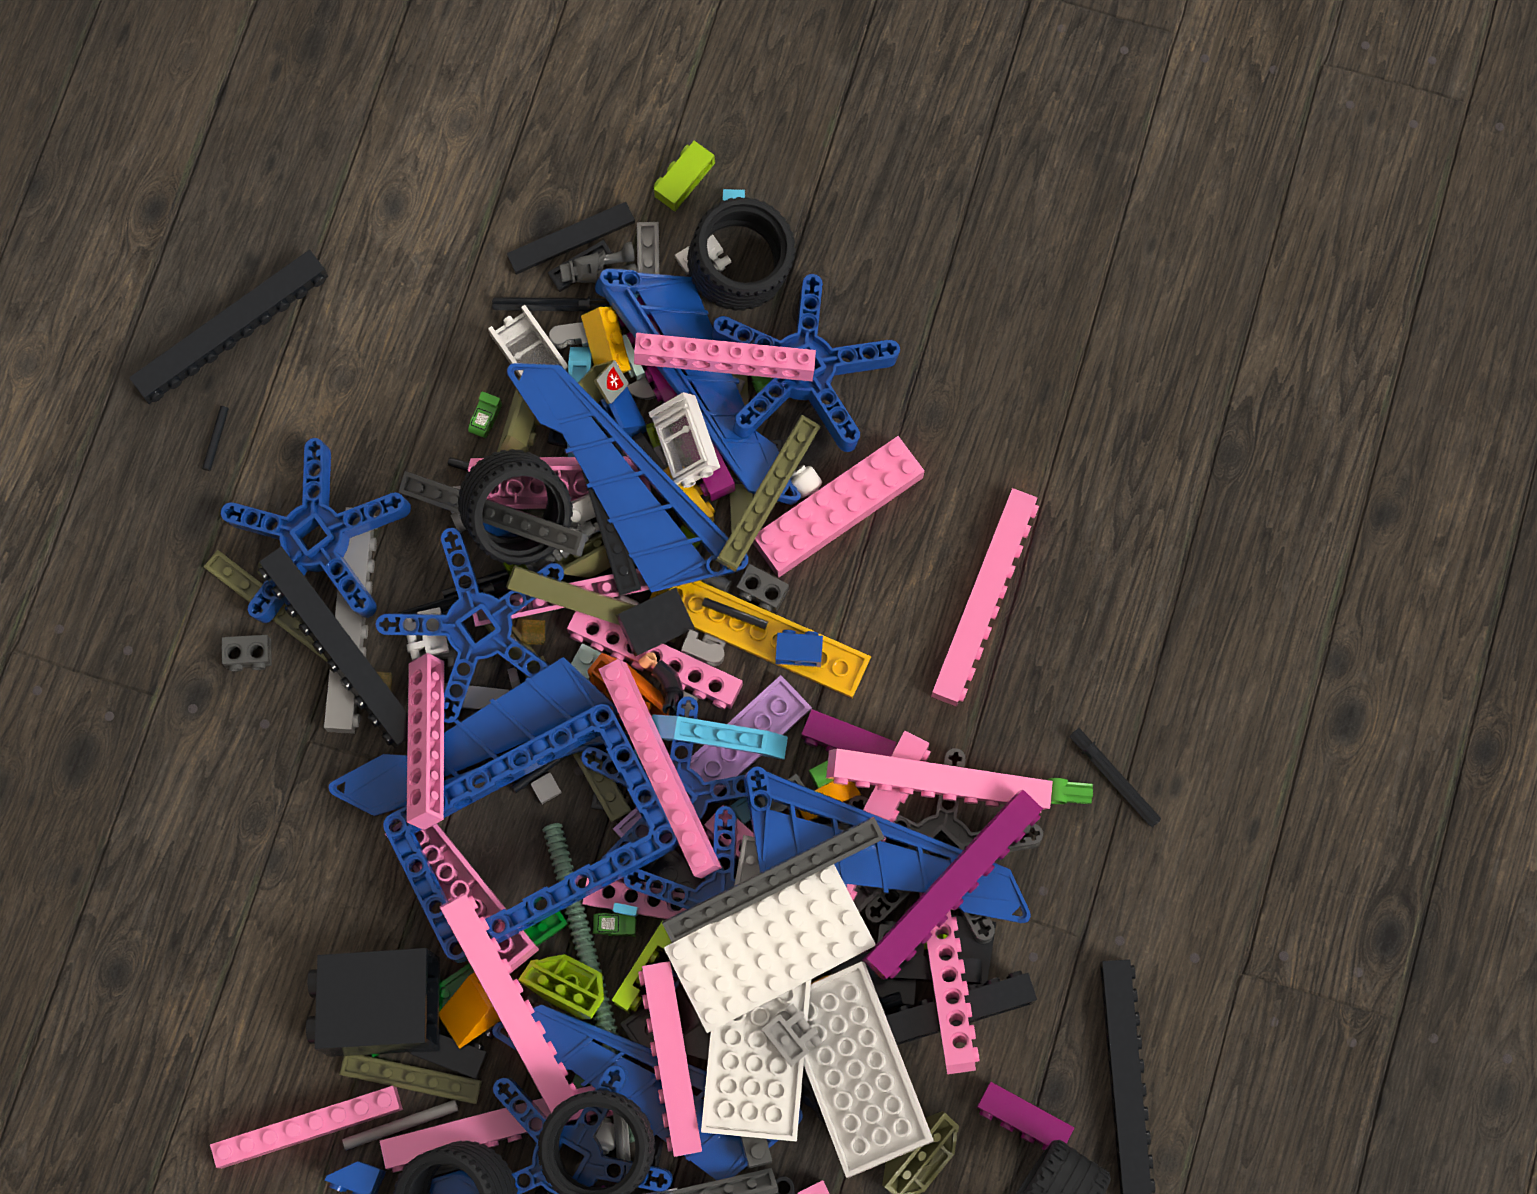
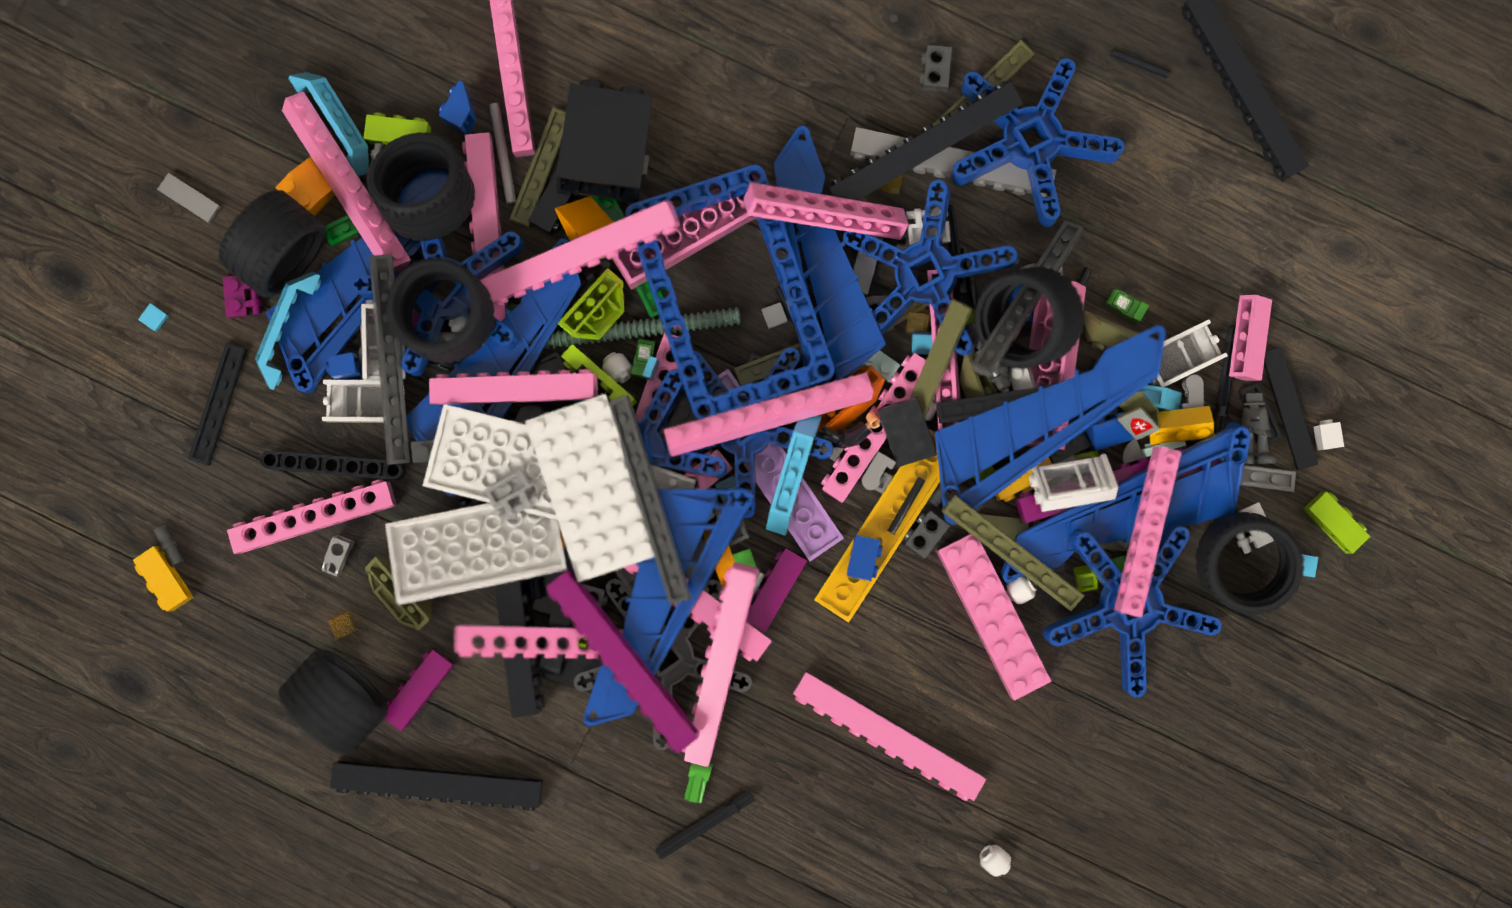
camera: 100 degrees right, 10 degrees up
none -> white head [602,352,632,383]
none -> medium azure tile [911,332,932,354]
none -> white head [980,845,1011,876]
none -> lime slope [1073,565,1098,592]
none -> bright pink brick [1229,295,1272,381]
none -> white brick [1313,419,1344,451]

